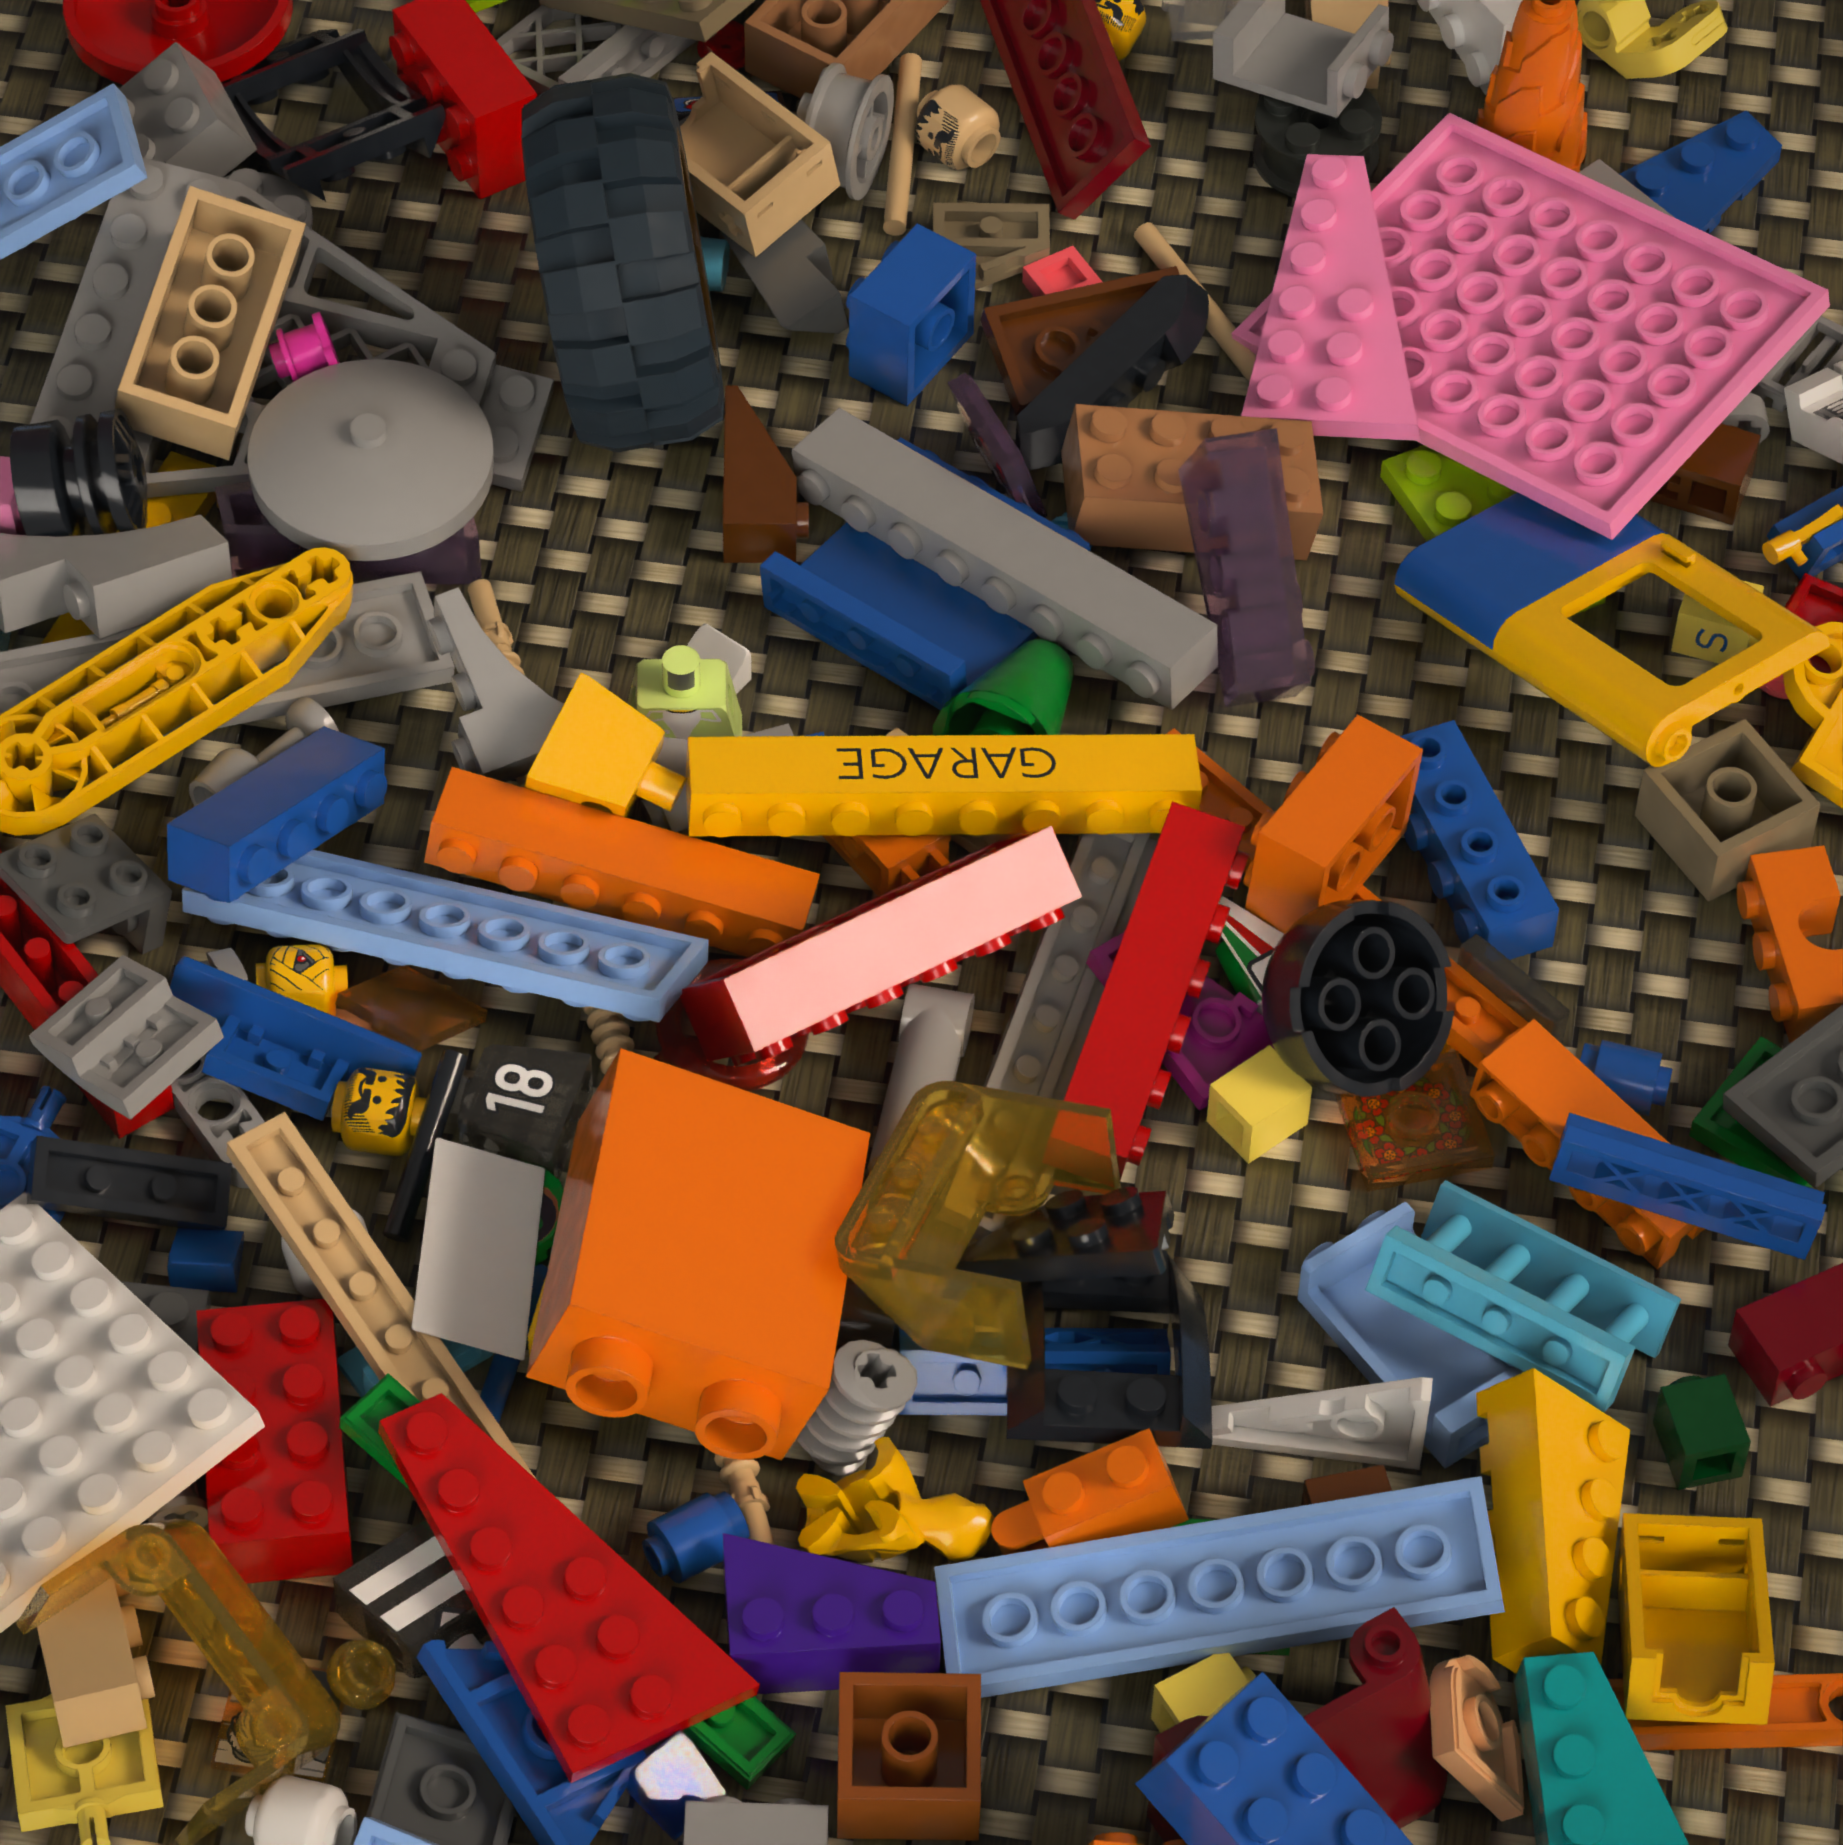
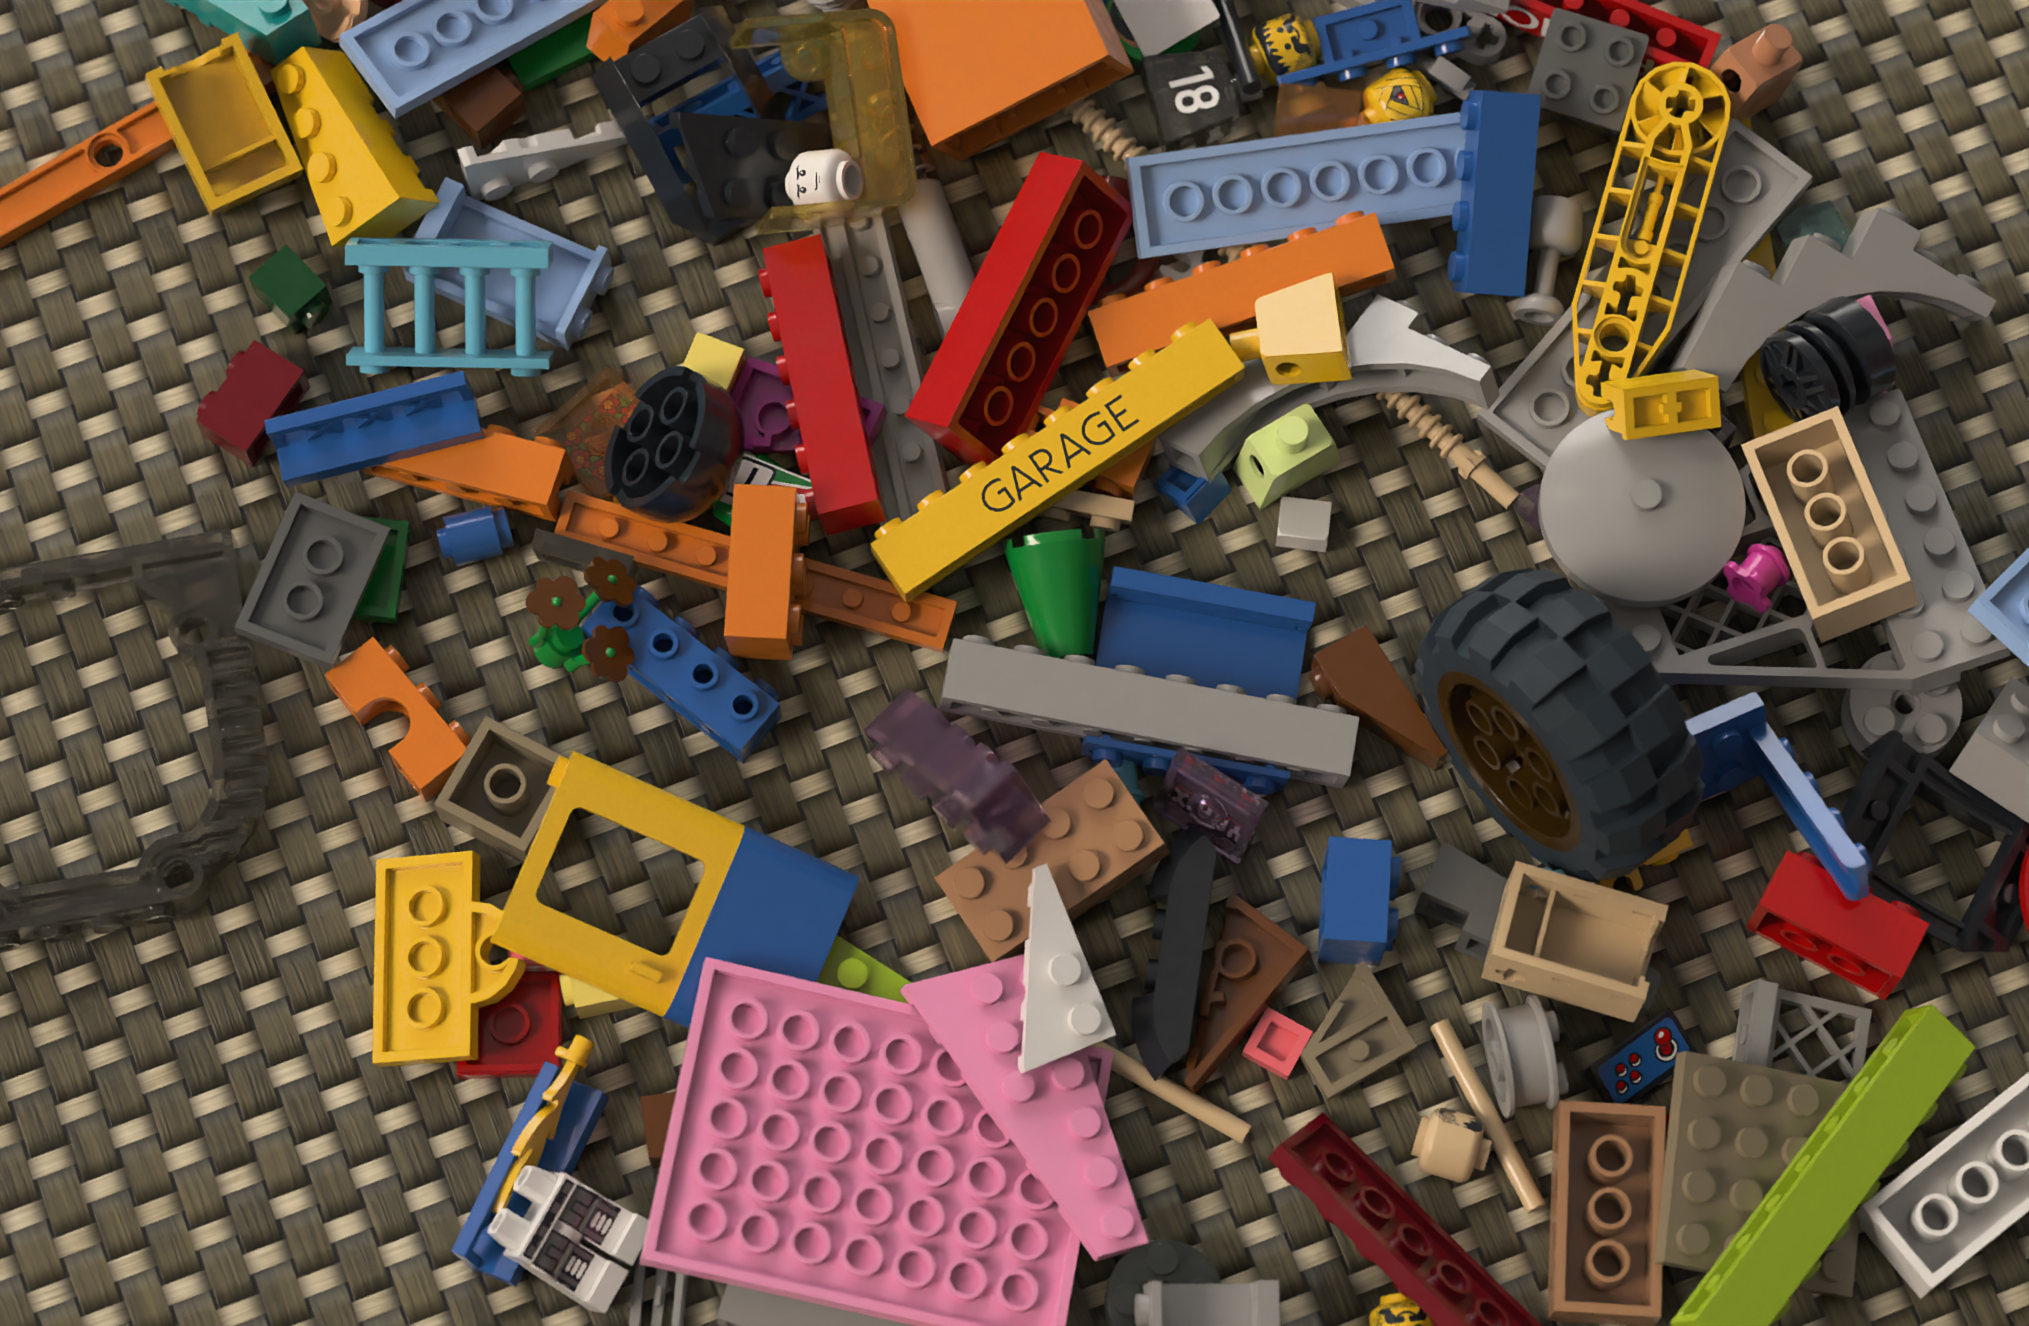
camera: 150 degrees right, 20 degrees up
none -> reddish brown plant [525,557,637,683]
none -> white head [785,149,864,217]
none -> white wing [1018,863,1116,1074]
none -> yellow hinge [1601,369,1721,440]
none -> blue bracket [1685,691,1872,901]

